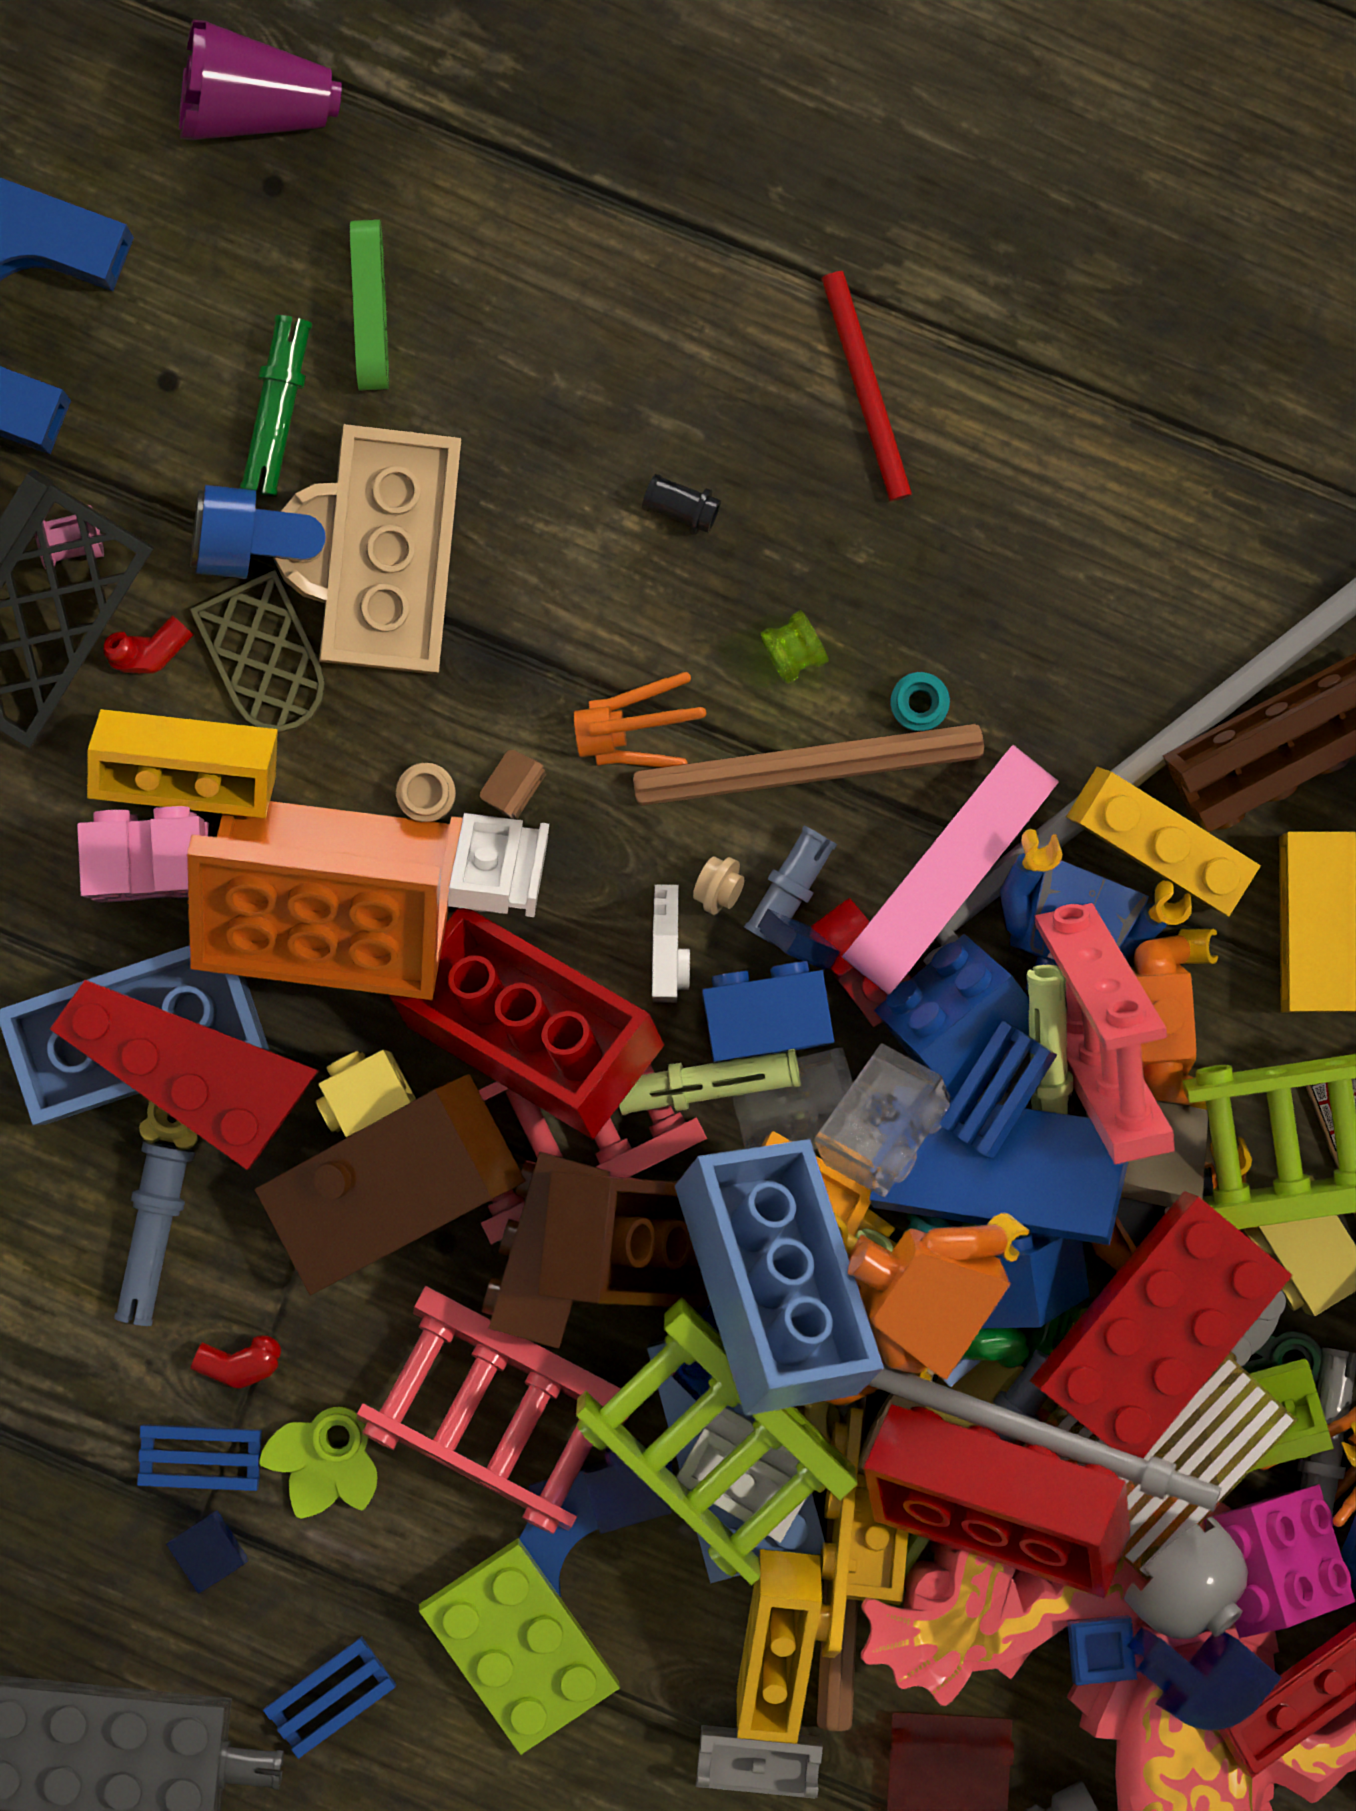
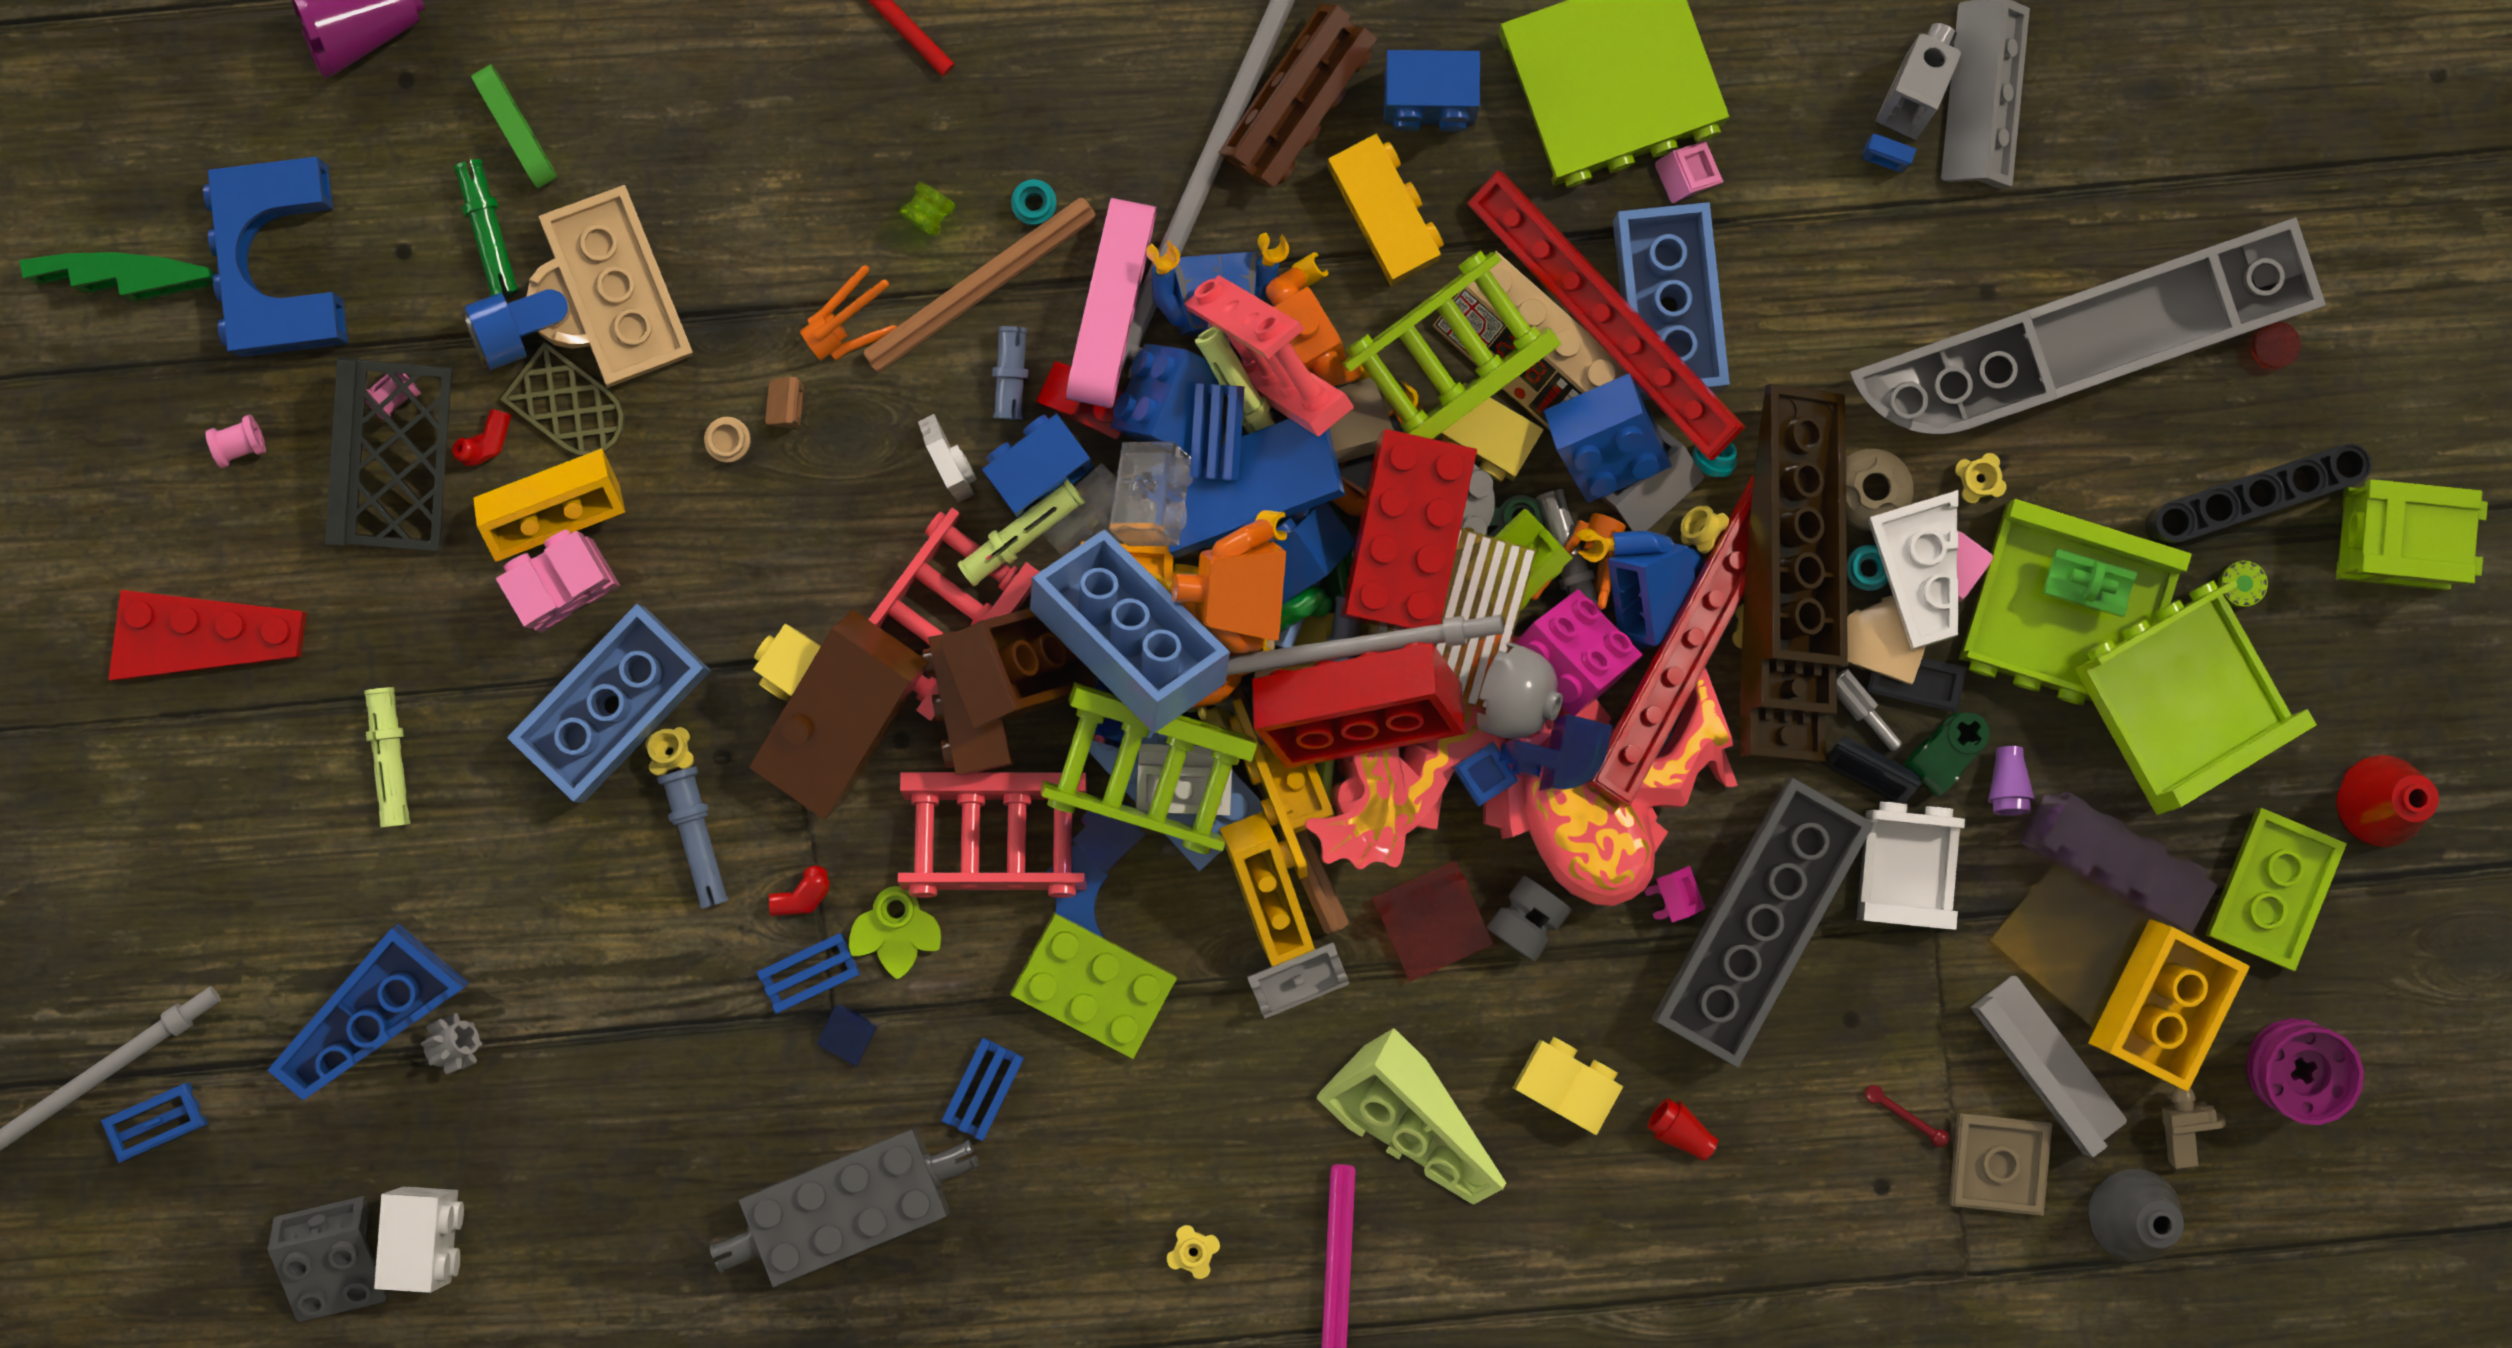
camera: 25 degrees left, 0 degrees up
red wing [50,980,319,1170] -> none
orange bracket [187,801,463,1000] -> none
red brick [389,908,664,1140] -> none
white plate [448,813,549,917] -> none
black pin [642,474,721,534] -> none
tan plate [693,856,744,915] -> none
dark blue tile [758,909,840,970] -> none
yellow brick [1066,767,1261,916] -> none

